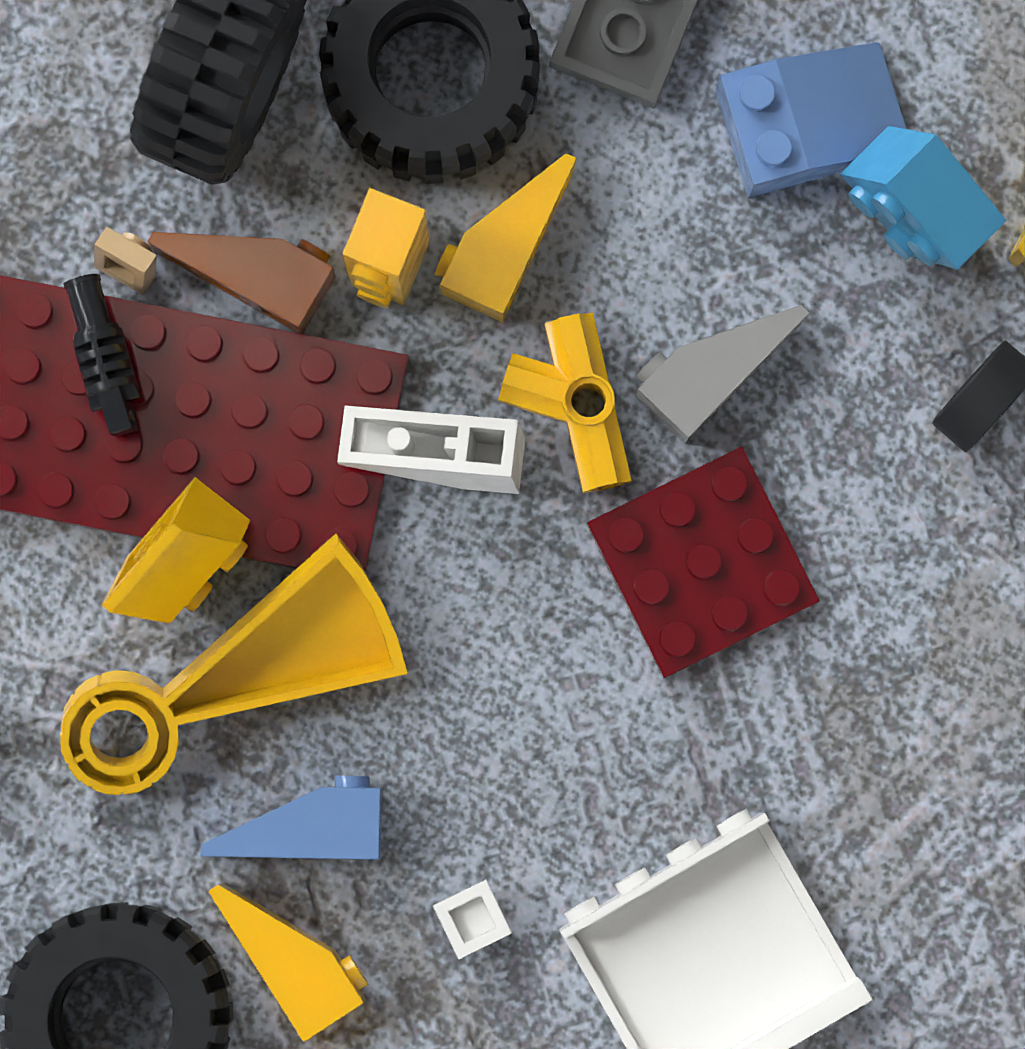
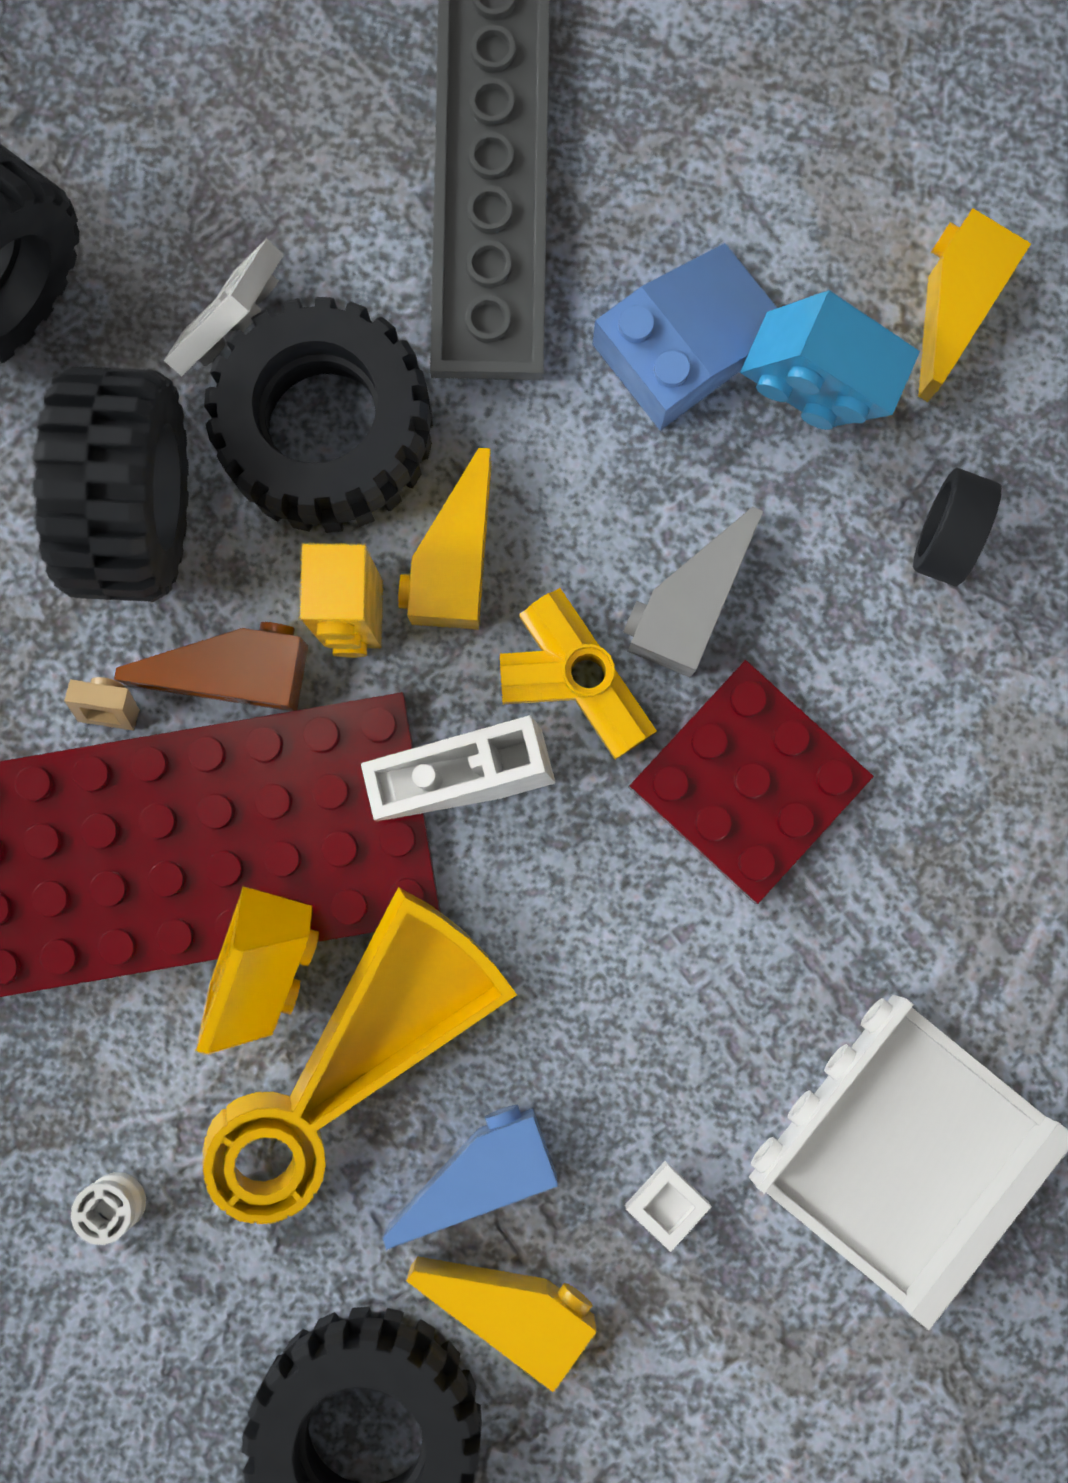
camera: 20 degrees left, 0 degrees up
black hinge [63,273,142,437] -> none

